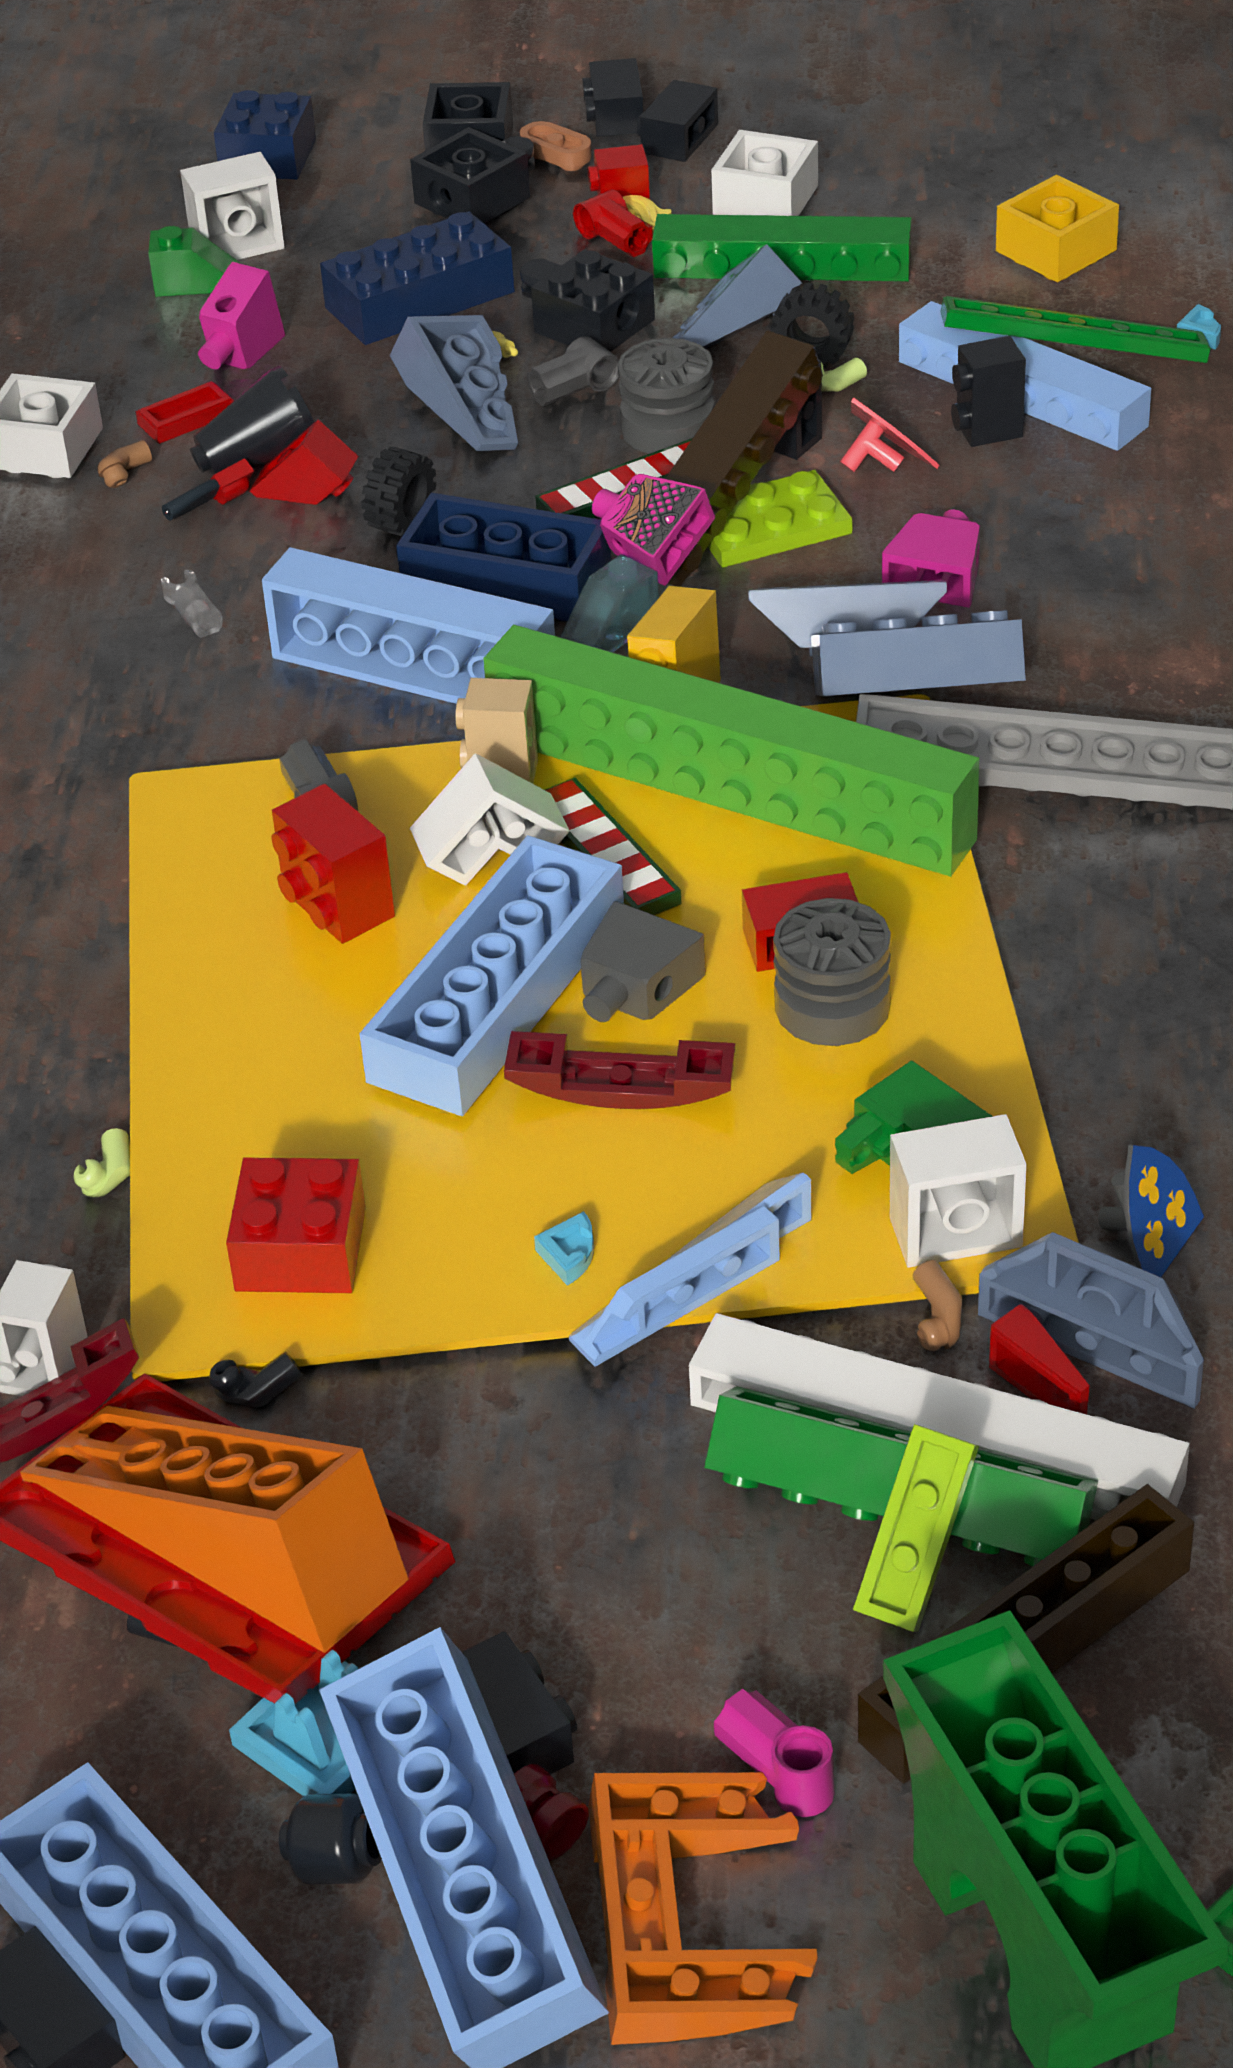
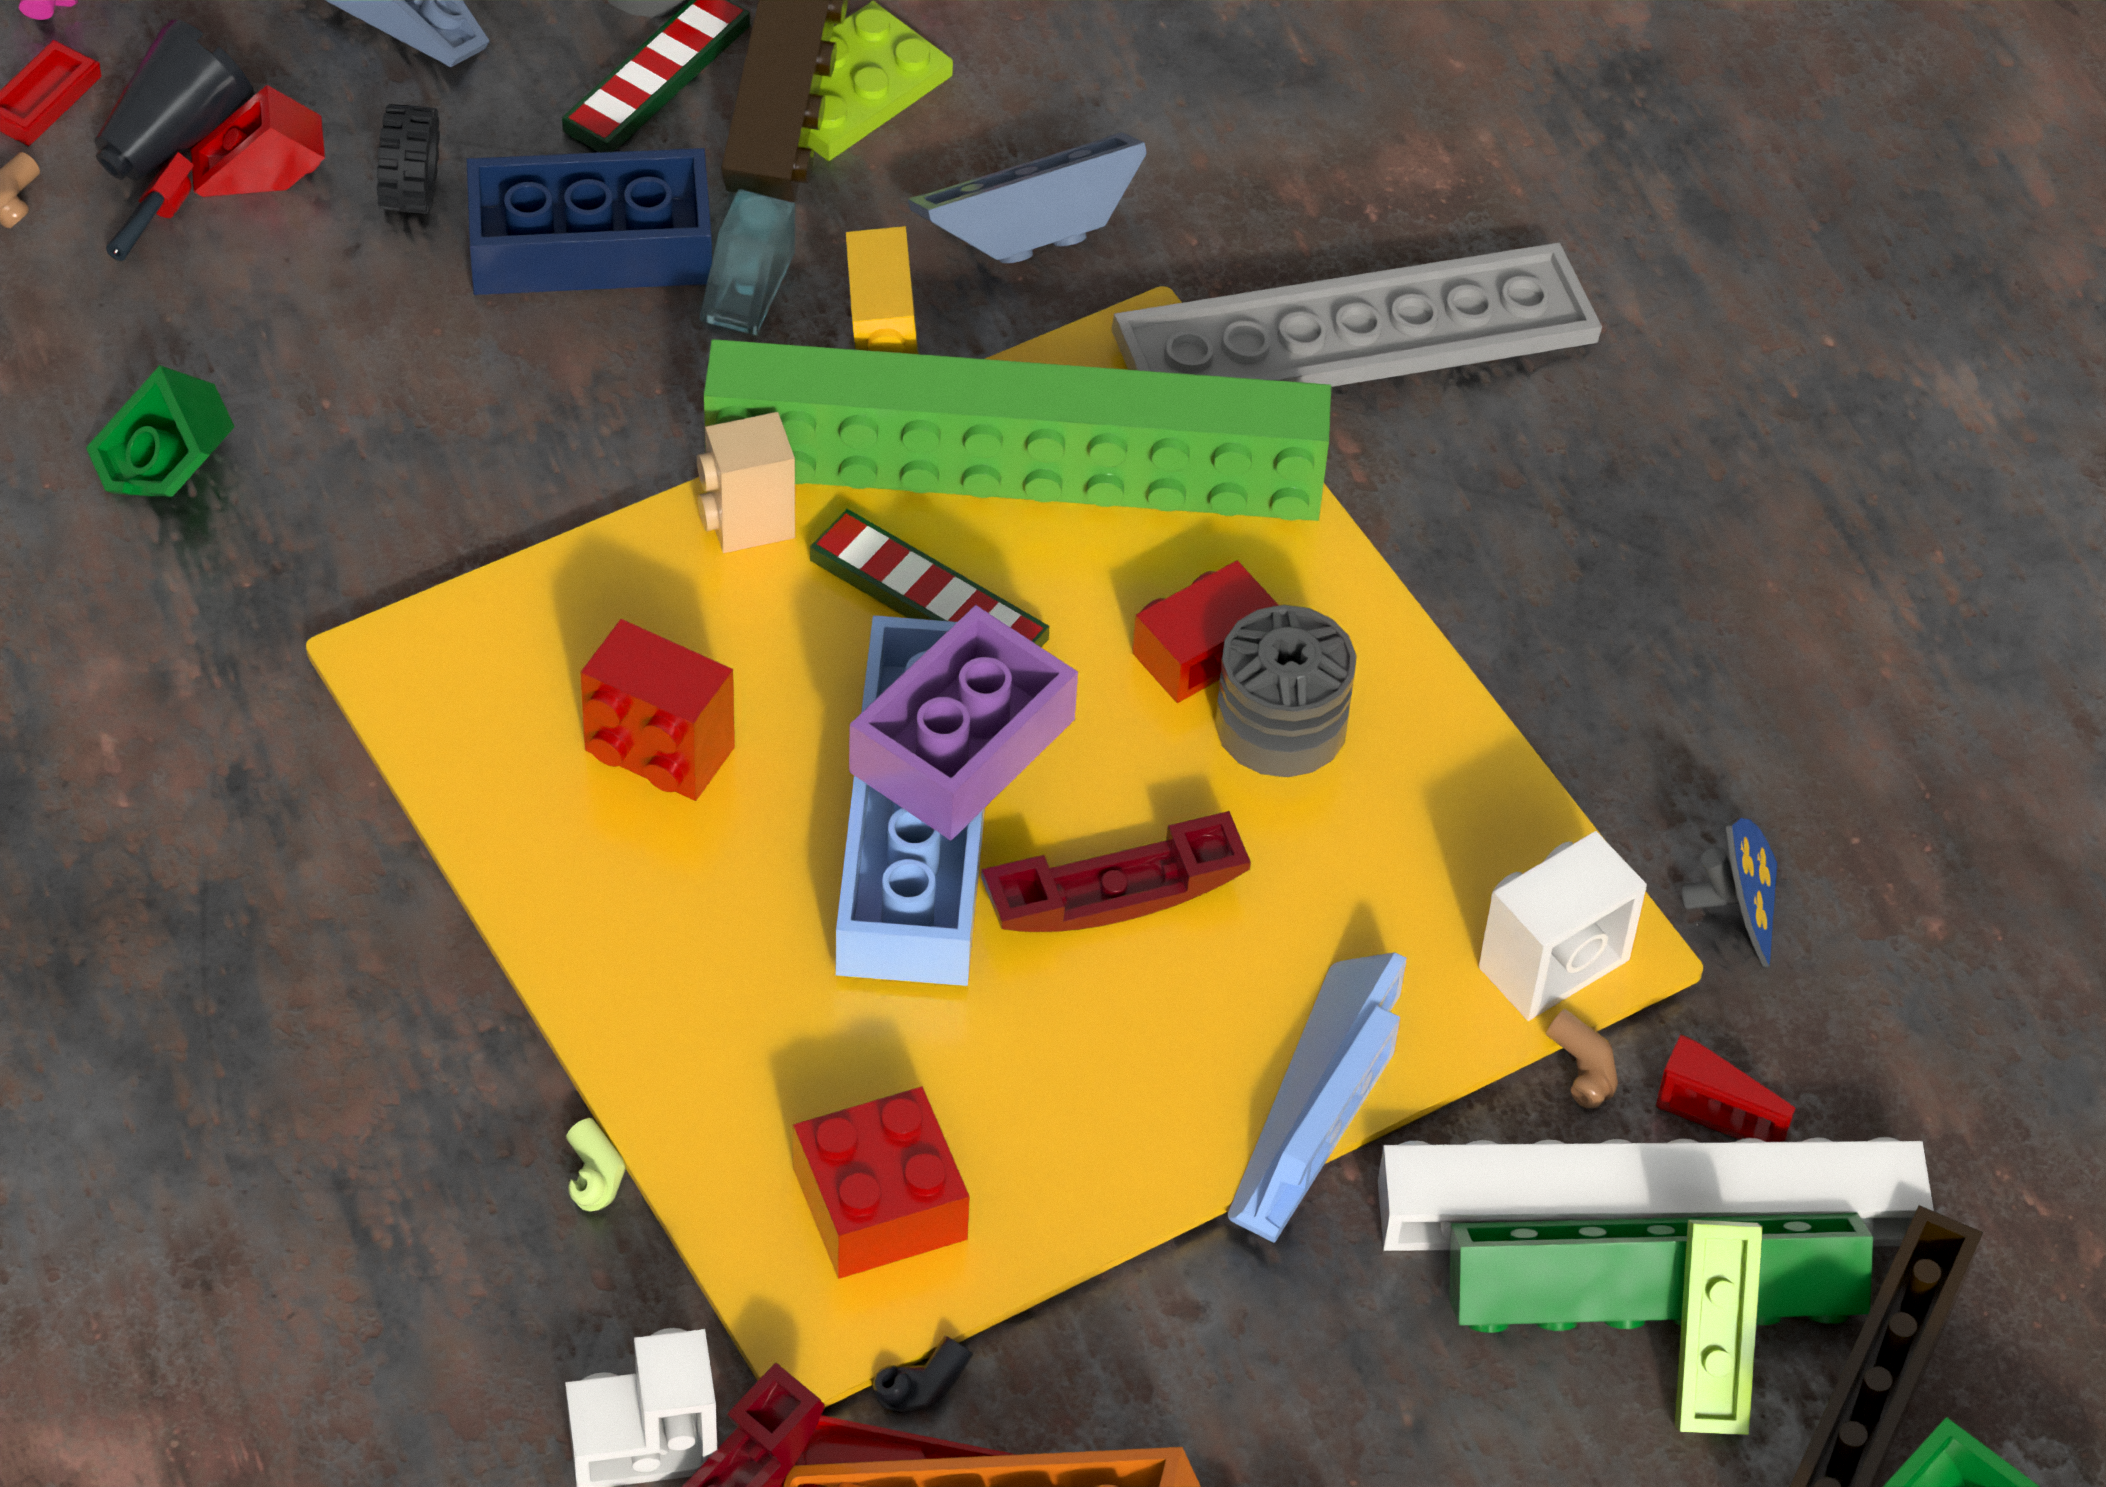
camera: 30 degrees left, 10 degrees up
clear bar [161,569,223,638] -> none
light blue brick [262,547,555,704] -> none
dark grey piece [279,740,358,811] -> none
white brick [410,753,570,886] -> none
medium azure tile [534,1211,594,1285] -> none
dark grey torso [581,901,705,1022] -> none
dark pink torso [592,474,715,586] -> none
sand blue brick [811,610,1026,696] -> none
green hinge [835,1060,993,1174] -> none
dark pink torso [882,509,980,608] -> none
sand blue wedge [978,1232,1204,1409] -> none
none -> green slope [86,365,235,497]
none -> medium lavender brick [849,605,1078,841]

